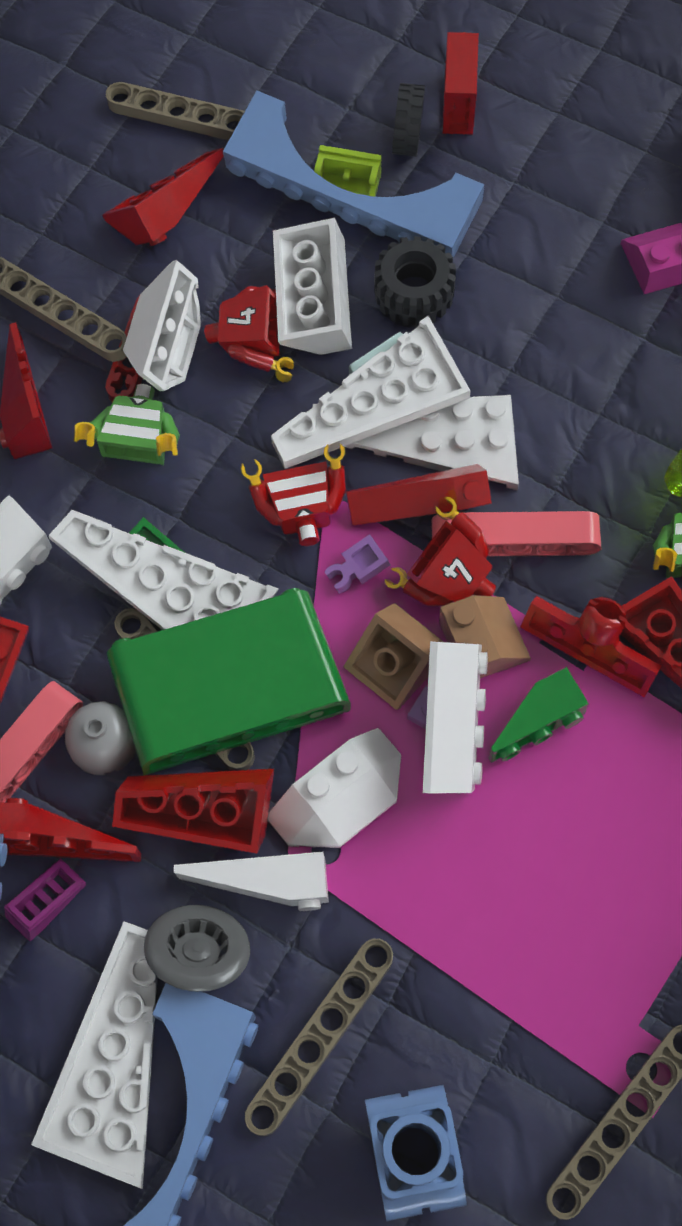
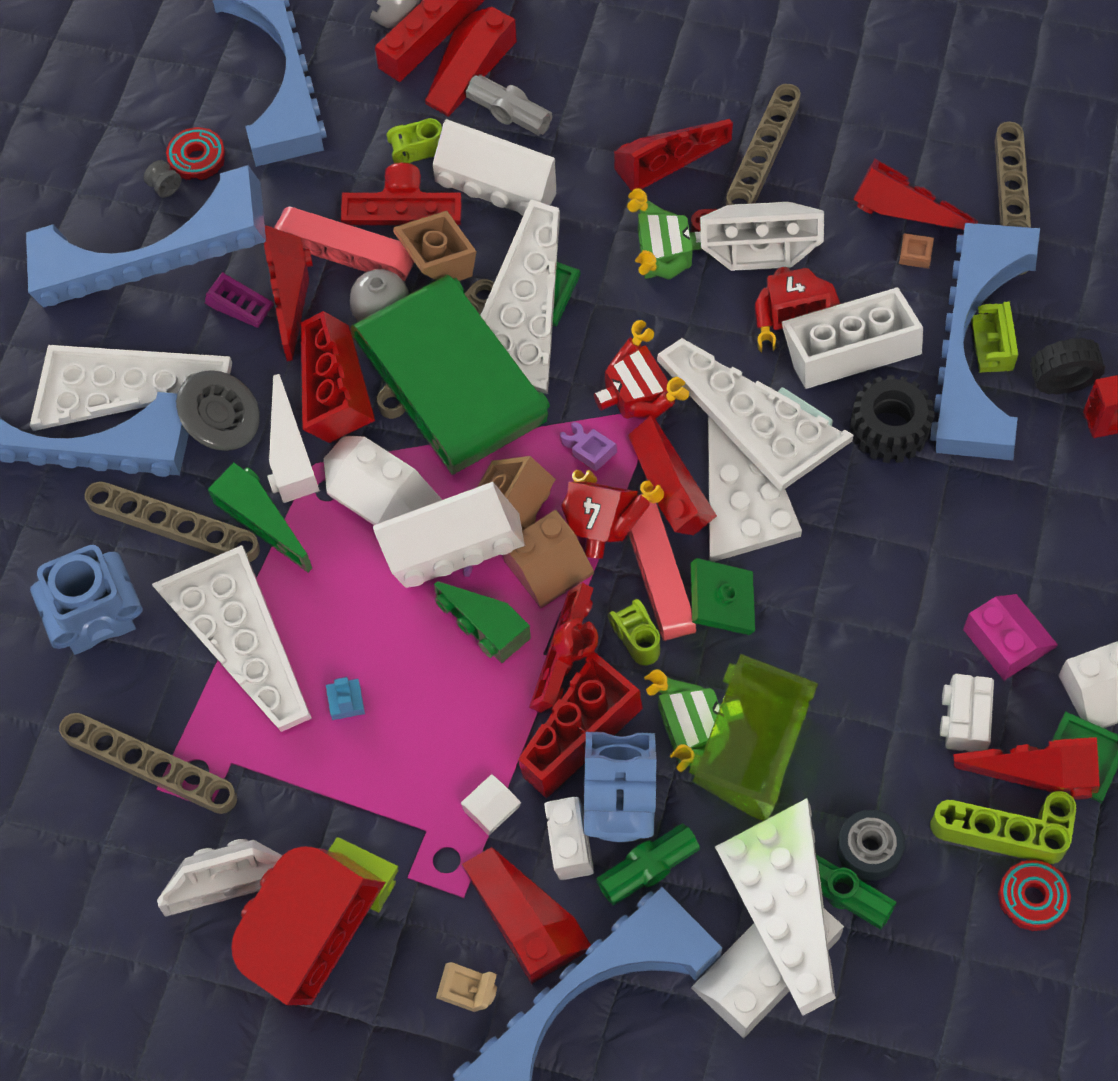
camera: 75 degrees right, 5 degrees down
none -> white wing [152,545,312,732]
none -> green slope [208,462,312,573]
none -> dark azure tile [326,677,365,720]
none -> medium nougat slope [393,211,477,281]
none -> lime piece [608,599,660,665]
none -> green plate [691,558,755,635]
none -> nougat tile [899,233,934,269]

